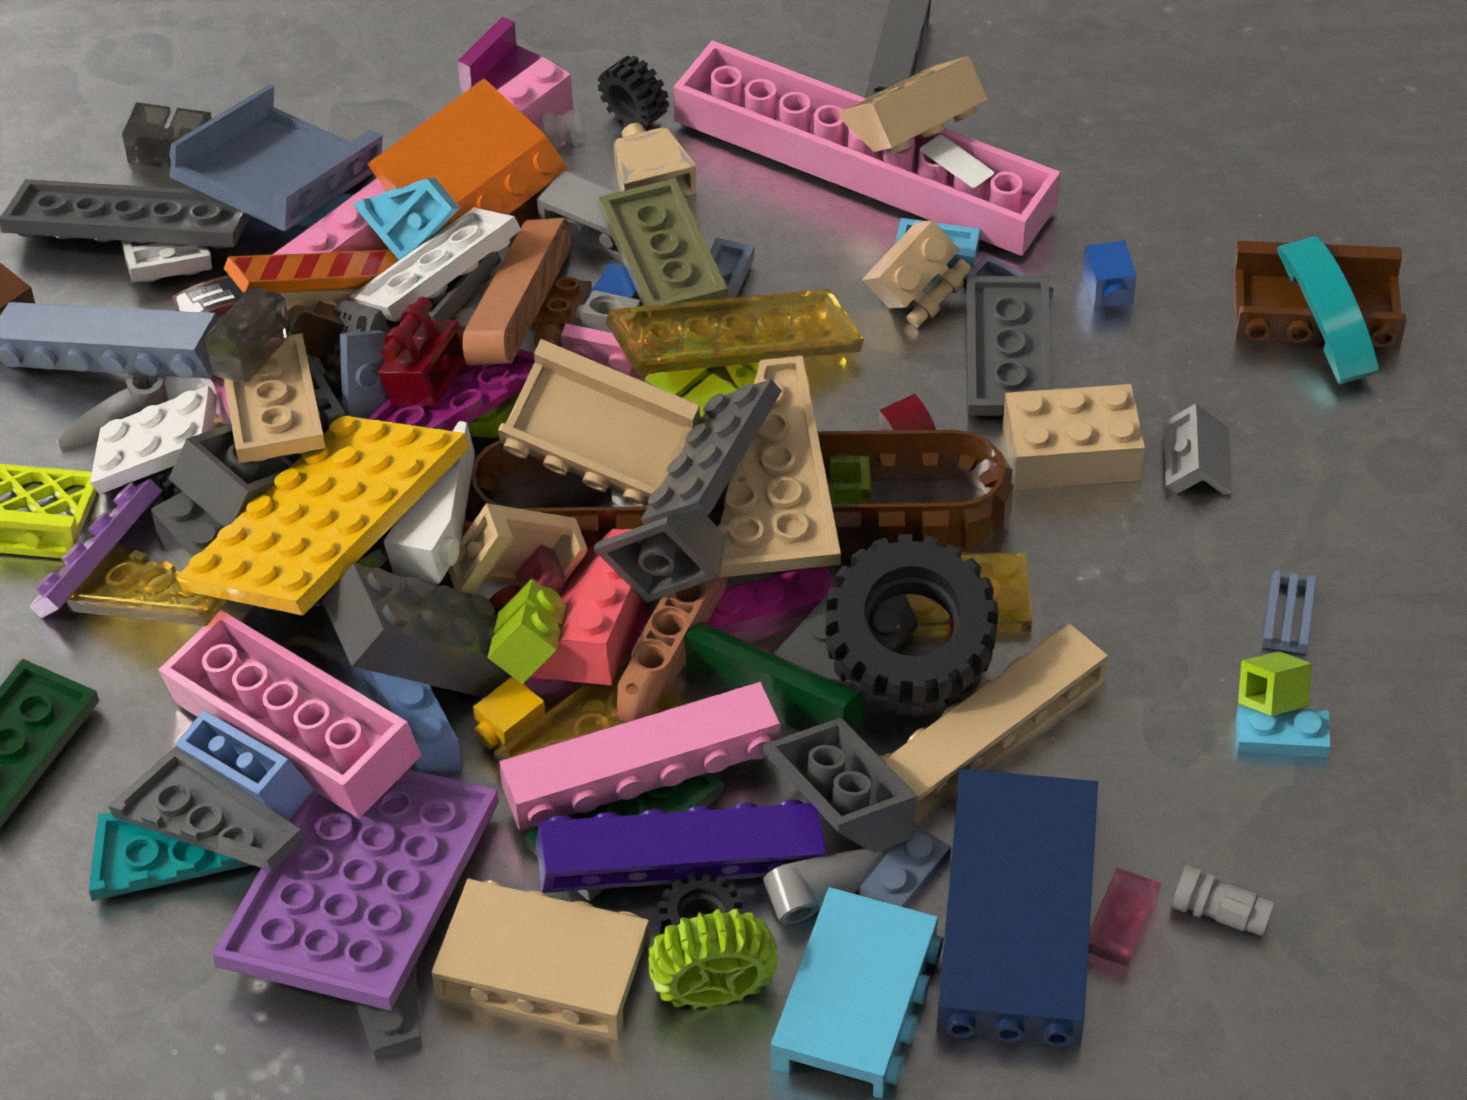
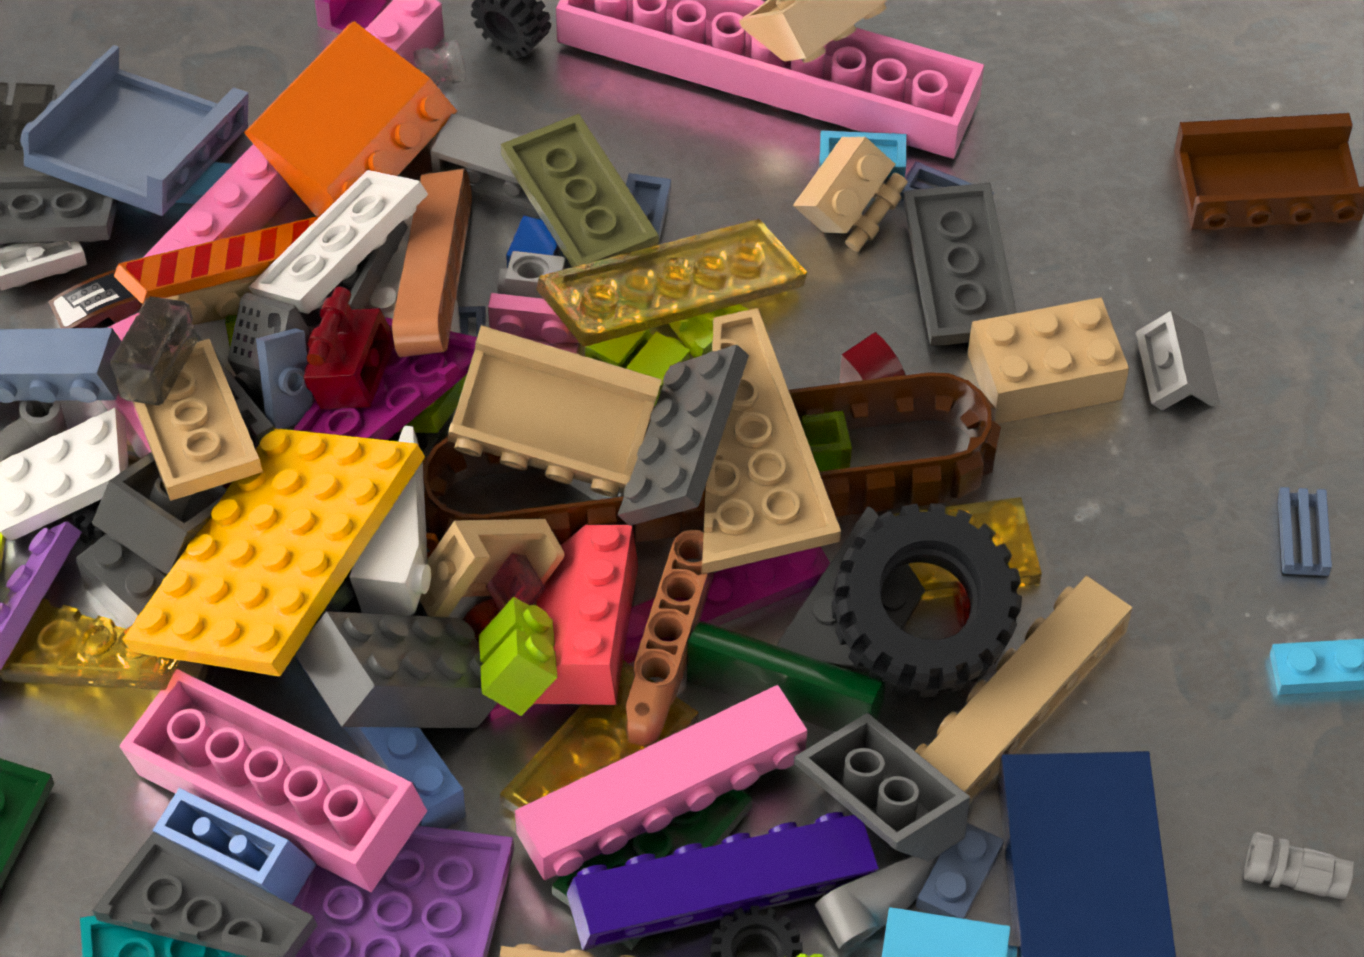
camera: 10 degrees left, 5 degrees up
dark brown panel [273,301,345,360] -> none
medium azure wing [353,177,460,260] -> none
yellow brick [473,677,546,759] -> none
dark orange plate [533,277,592,349] -> none
dark grey slope [594,510,726,603] -> none
tan torso [614,123,696,197] -> none
white sticker [919,135,994,188] -> none
blue brick [1082,240,1137,309] -> none
clear pink plate [1088,868,1161,967] -> none
lime brick [1238,651,1312,716] -> none
teal slope [1277,236,1379,385] -> none

